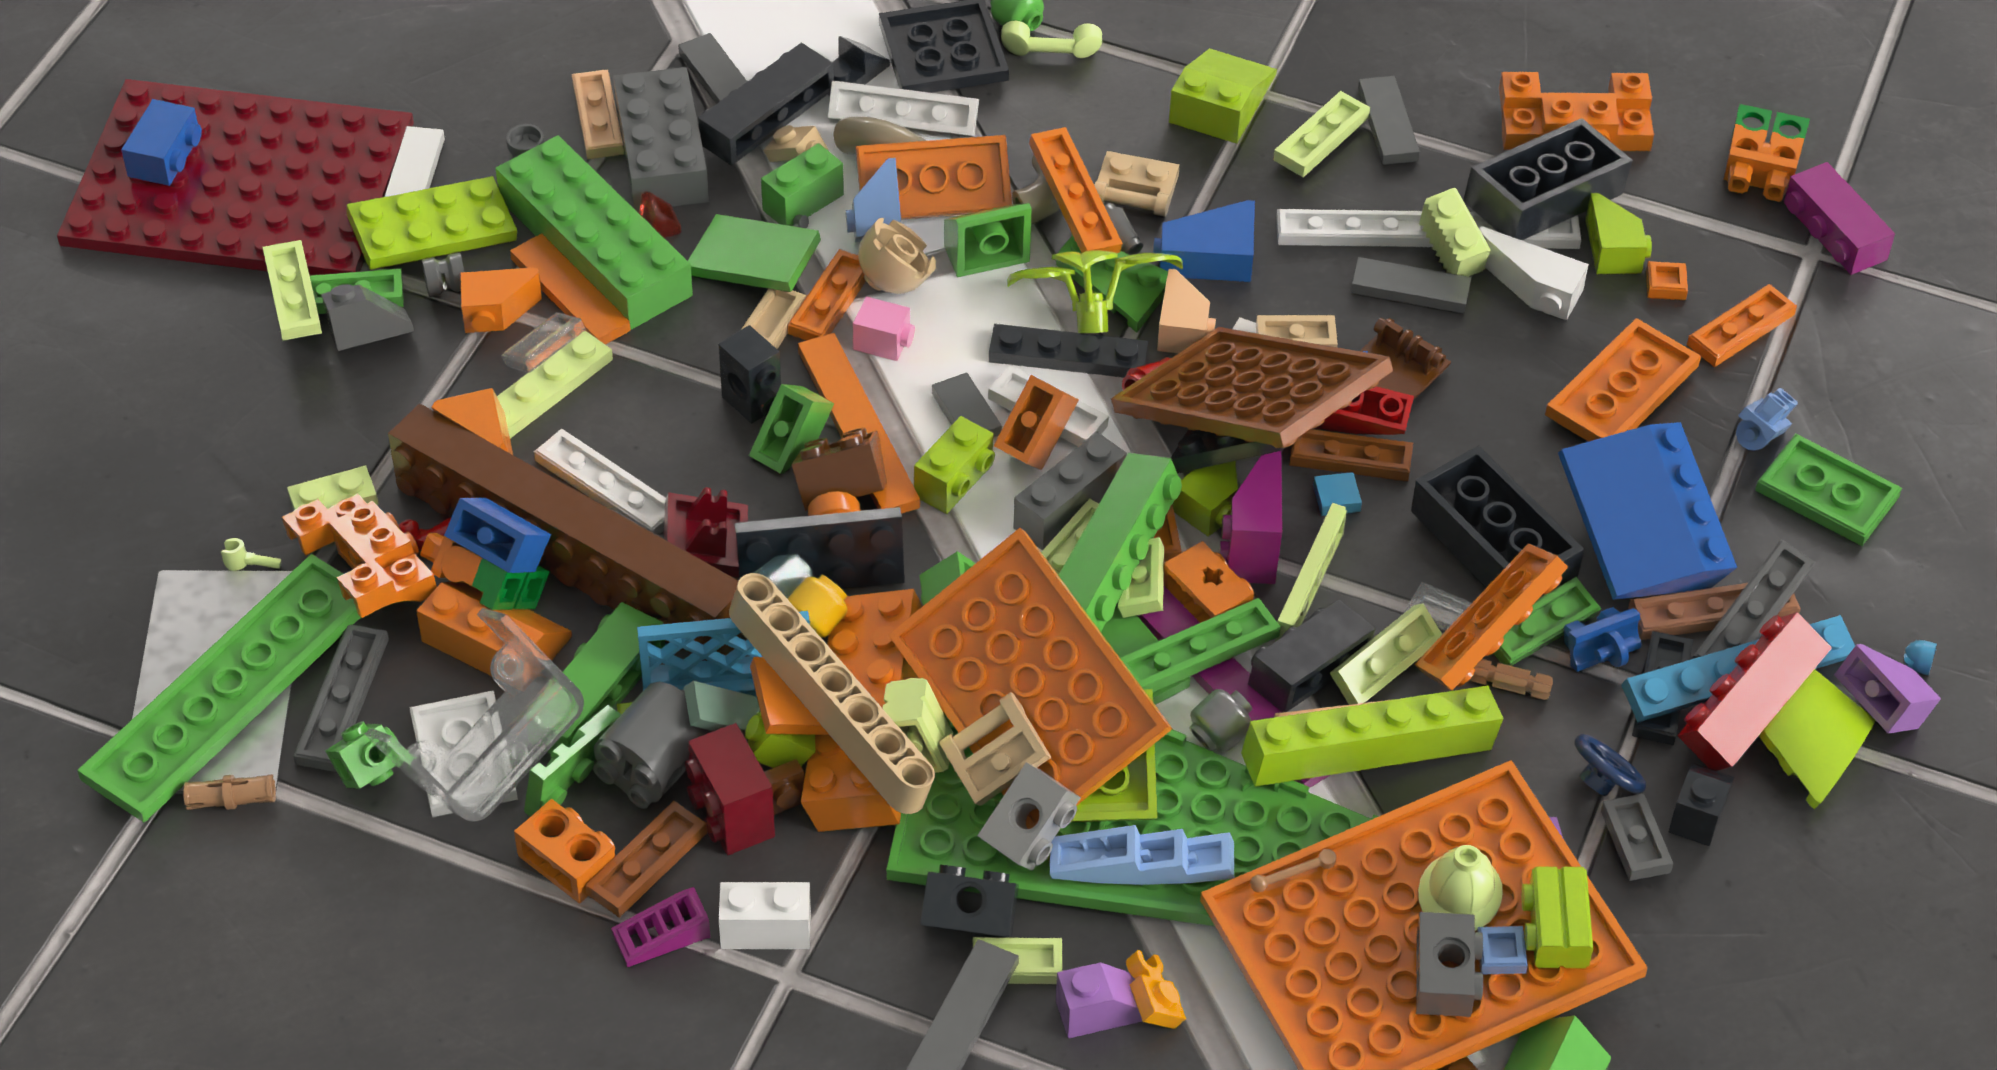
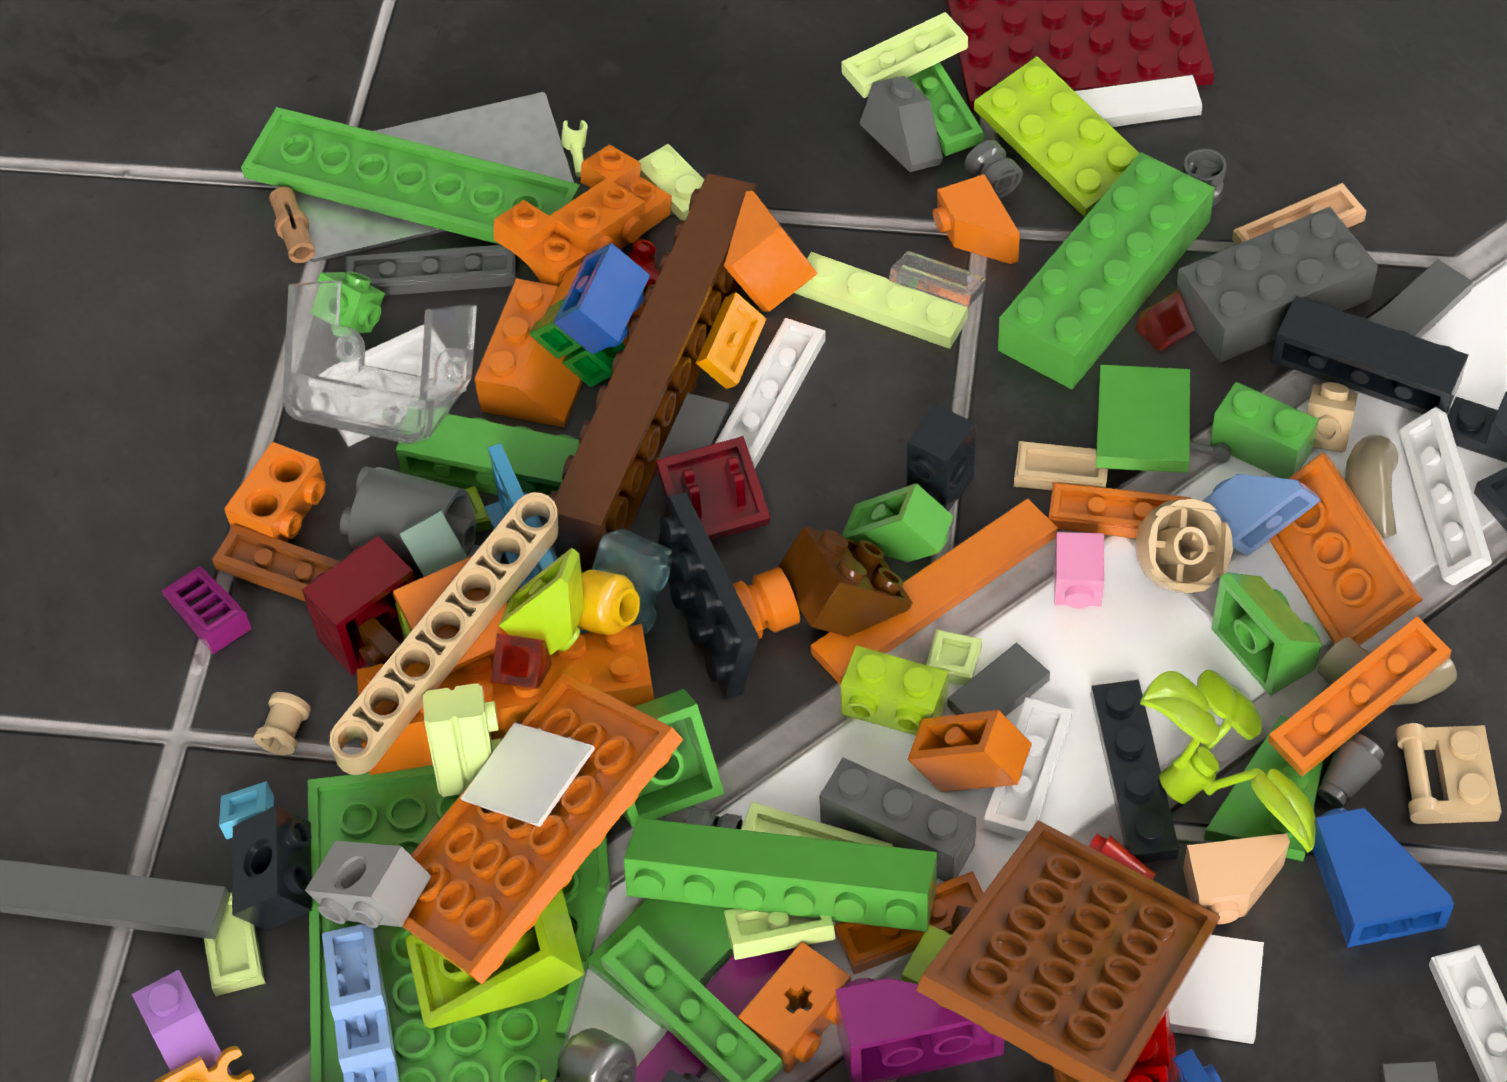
camera: 80 degrees right, 5 degrees up
orange tile [510,233,631,345] -> none
bright green wing [524,705,621,817] -> none
white brick [719,882,811,949] -> none
tan plate [939,692,1052,806] -> none
tan plate [1256,315,1338,347] -> none
none -> medium azure plate [219,781,274,839]
none -> tan bush [254,692,311,755]
none -> white window [461,722,595,827]
none -> clear red slope [491,633,552,689]
none -> lime slope [499,548,584,661]
none -> yellowish green tile [926,629,982,685]

